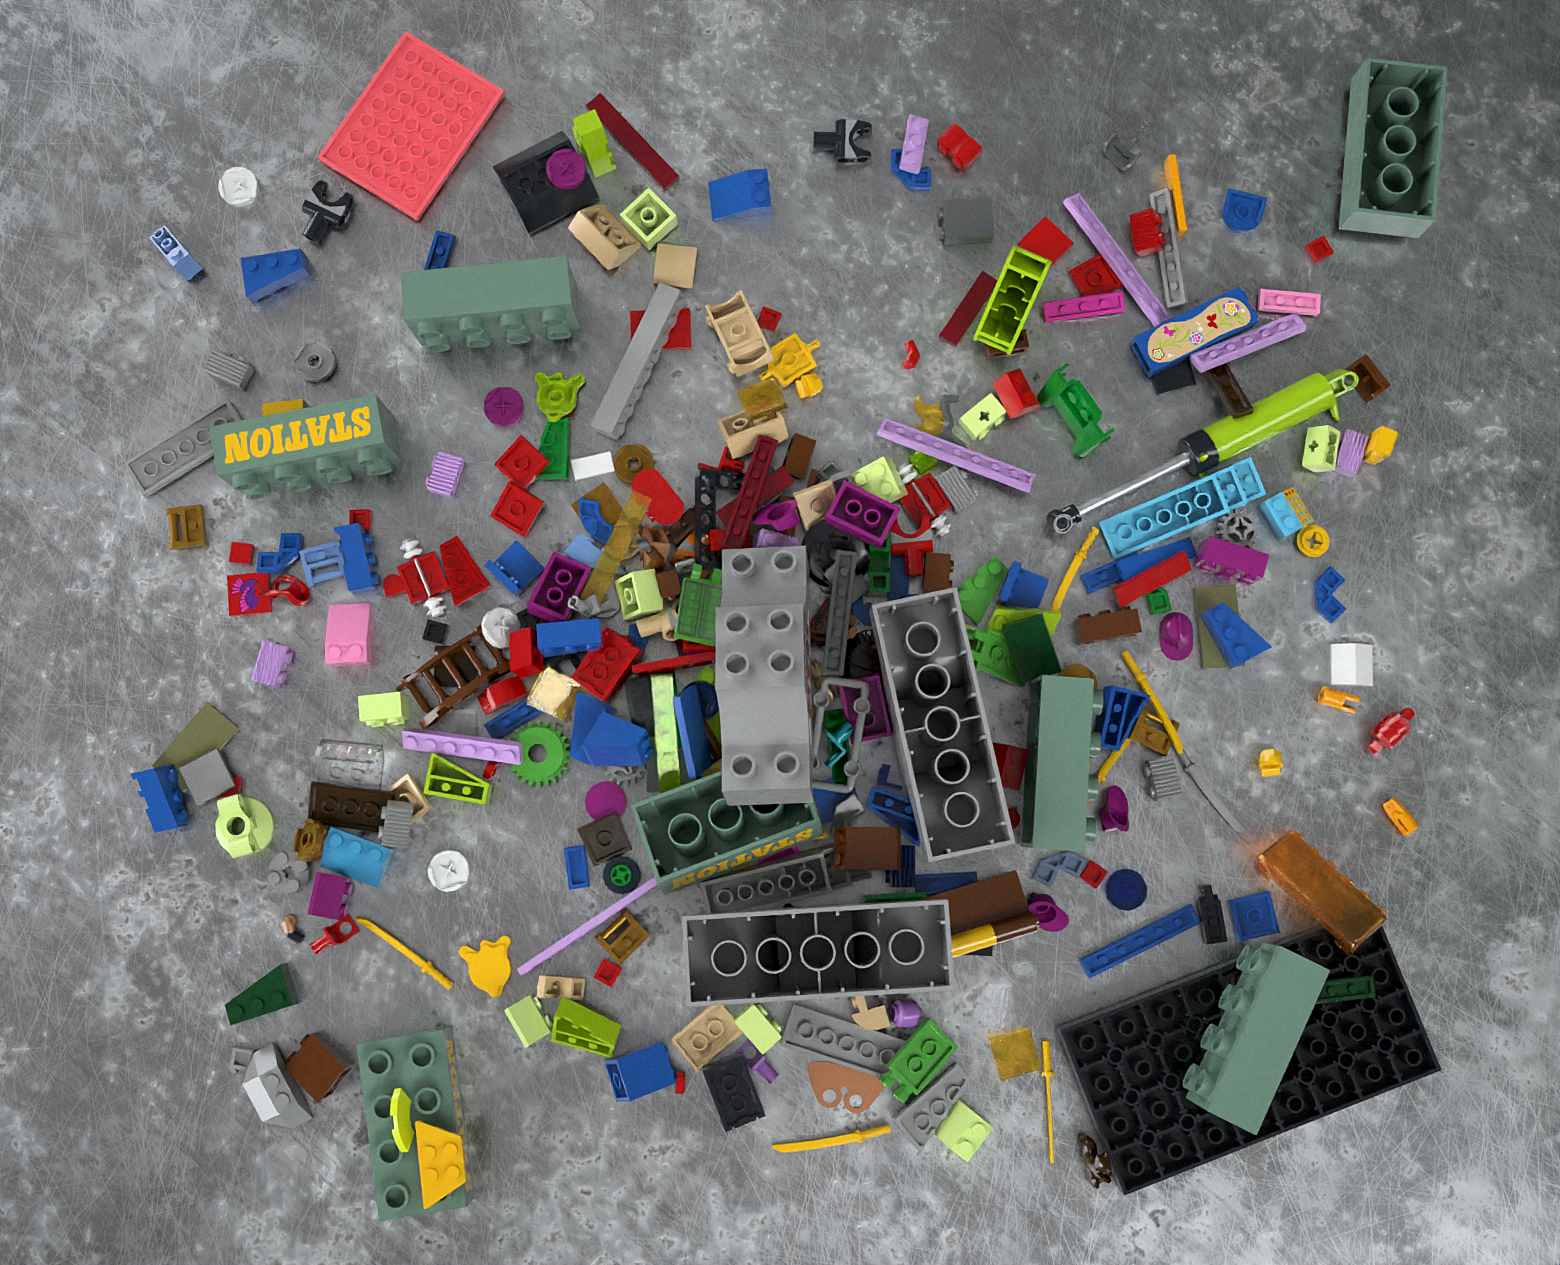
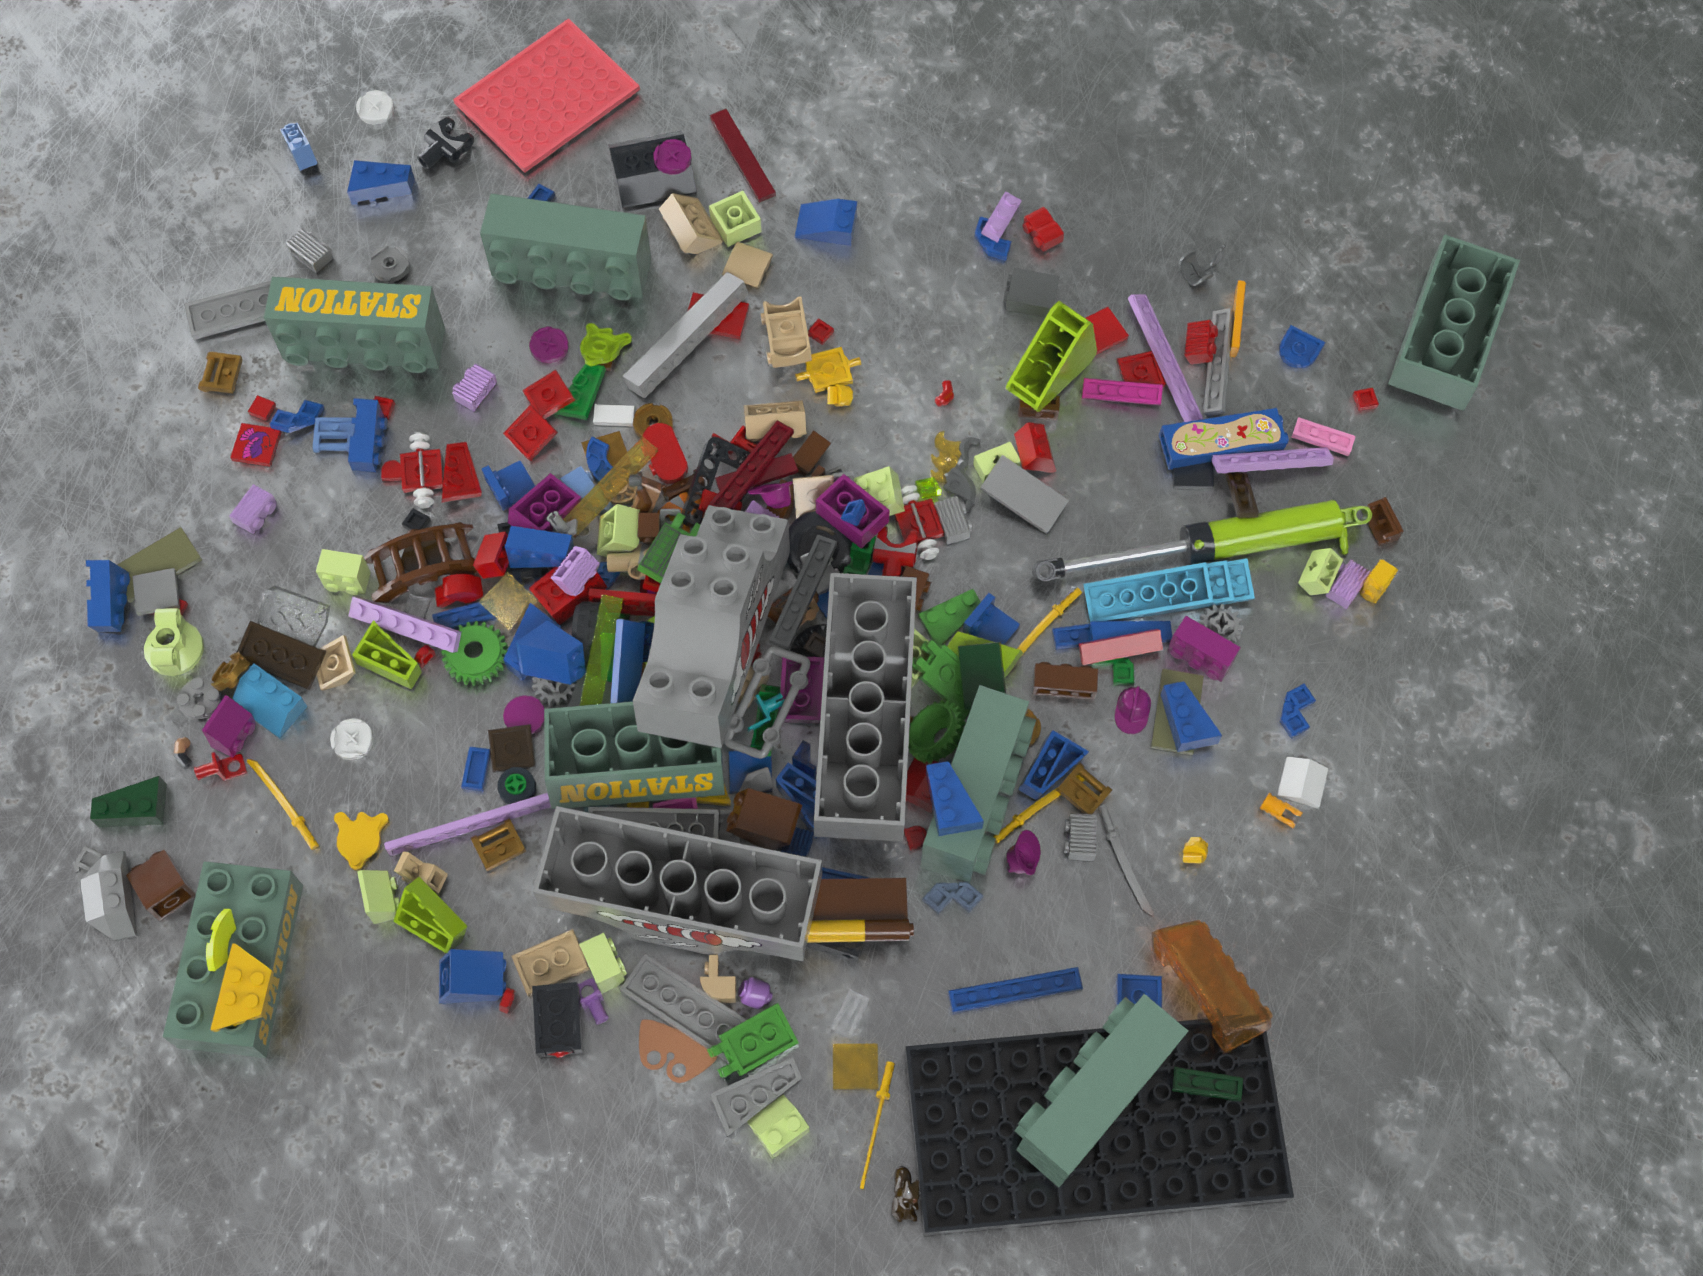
camera: 15 degrees right, 15 degrees down
red piece [265,574,310,606] -> none
bright pink slope [325,603,373,666] -> none
light grey brick [378,800,413,849] -> none
white tile [482,607,521,648] -> none
lime wedge [571,109,617,178] -> none
red plate [593,958,622,988] -> none
clear yellow tile [737,378,788,422] -> none
yellow sword [772,1124,891,1153] -> none
tan arm [811,659,839,702] -> none
black connector [813,119,872,164] -> none
lavender tile [877,417,1036,493] -> none
dark red tile [939,271,998,348] -> none
magenta piece [1027,892,1069,932] -> none
green piece [1037,363,1115,457] -> none
red tile [1079,860,1108,889] -> none
clear blue tile [1105,869,1148,911] -> none
yellow sword [1120,650,1183,754] -> none
black hinge [1198,884,1227,945] -> none
medium azure slope [1258,487,1314,541] -> none
yellow gear [1296,525,1330,557] -> none
red piece [1367,707,1415,755] -> none
light orange hinge [1383,797,1420,836] -> none
none -> lavender brick [551,546,600,596]
none -> blue slope [841,499,866,526]
none -> bright green gear [908,700,967,763]
none -> blue wedge [926,761,984,836]
none -> light grey tile [980,455,1069,534]

